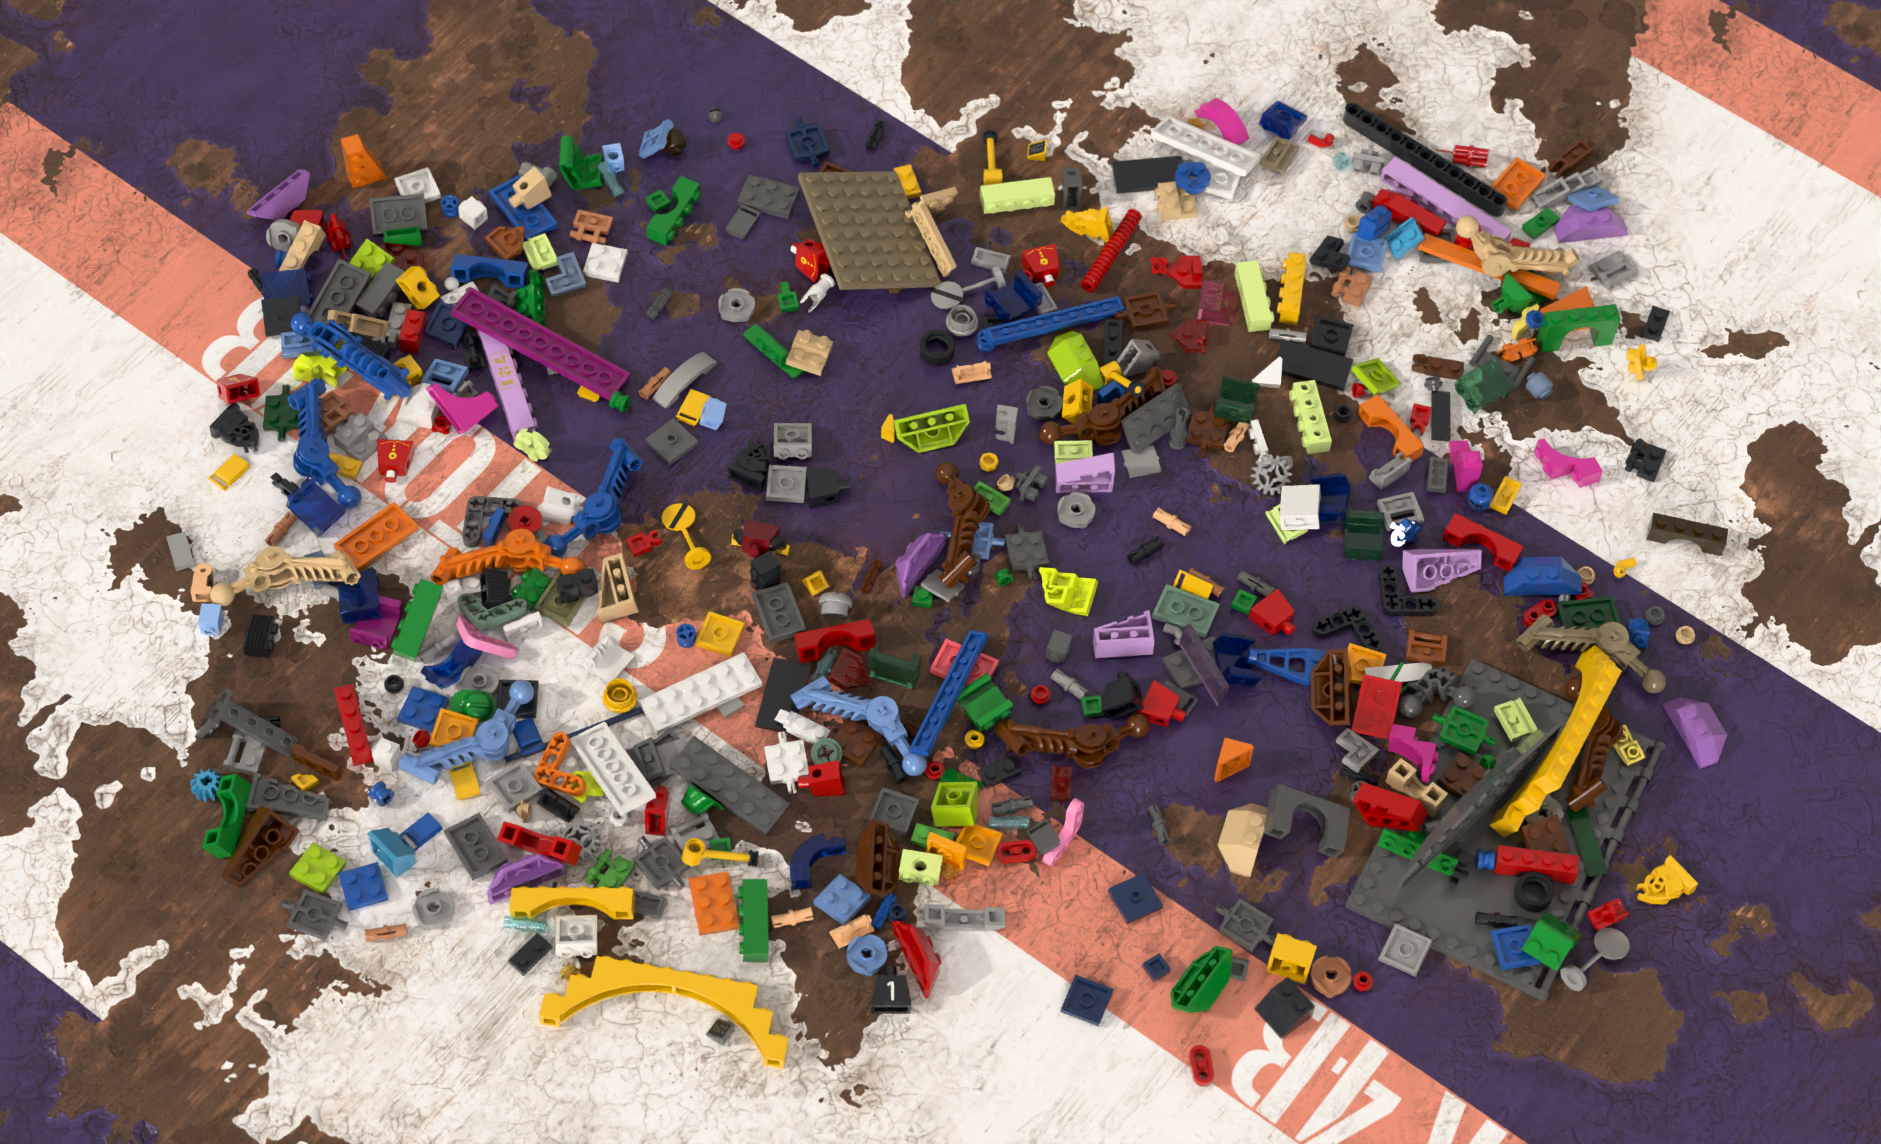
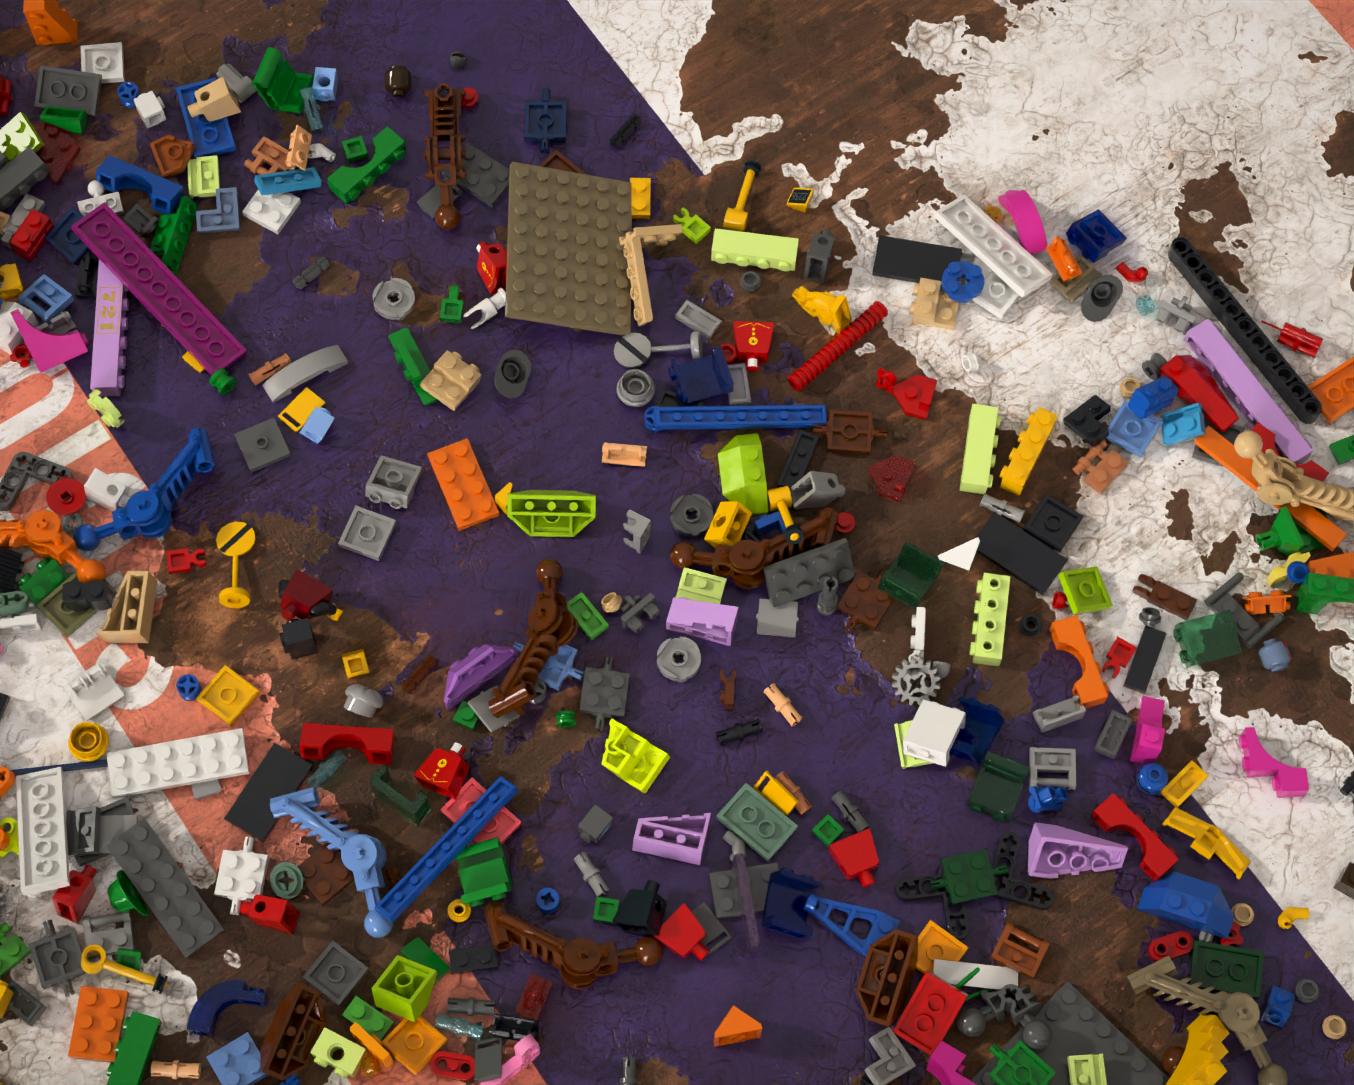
camera: 20 degrees right, 10 degrees up
yellow brick [396,266,440,309] -> none
blue plate [482,507,506,548] -> none
medium blue plate [638,119,673,159] -> none
black piece [727,438,770,492] -> none
dark grey plate [751,582,807,644] -> none
white hinge [775,709,830,745] -> none
black torso [807,468,850,508] -> none
clear red plate [827,647,870,690] -> none
black pin [880,746,908,784] -> none
black tyre [920,330,955,366] -> none
red plate [925,761,945,781] -> none
yellow tile [979,452,999,472] -> none
red plate [1031,685,1050,704] -> none
clear pink slope [1197,279,1237,326] -> none
light nougat pin [1223,418,1251,452] -> none
none -> dark azure plate [254,167,322,196]
none -> light nougat hinge [285,125,312,171]
none -> white arm [308,143,336,162]
none -> red torso [413,743,469,800]
none -> reddish brown piece [423,83,467,231]
none -> orange plate [427,438,500,531]
none -> black hinge [489,1014,540,1043]
none -> dark grey piece [494,350,531,398]
none -> blue wheel [536,888,560,914]
none -> lime plate [673,208,711,244]
none -> reddish brown plate [719,669,737,711]
none -> dark grey plate [740,271,761,292]
none -> dark green plate [929,849,1008,905]
none -> orange hinge [1045,236,1083,281]
none -> dark grey piece [1081,275,1123,322]
none -> yellow plate [1162,807,1251,880]

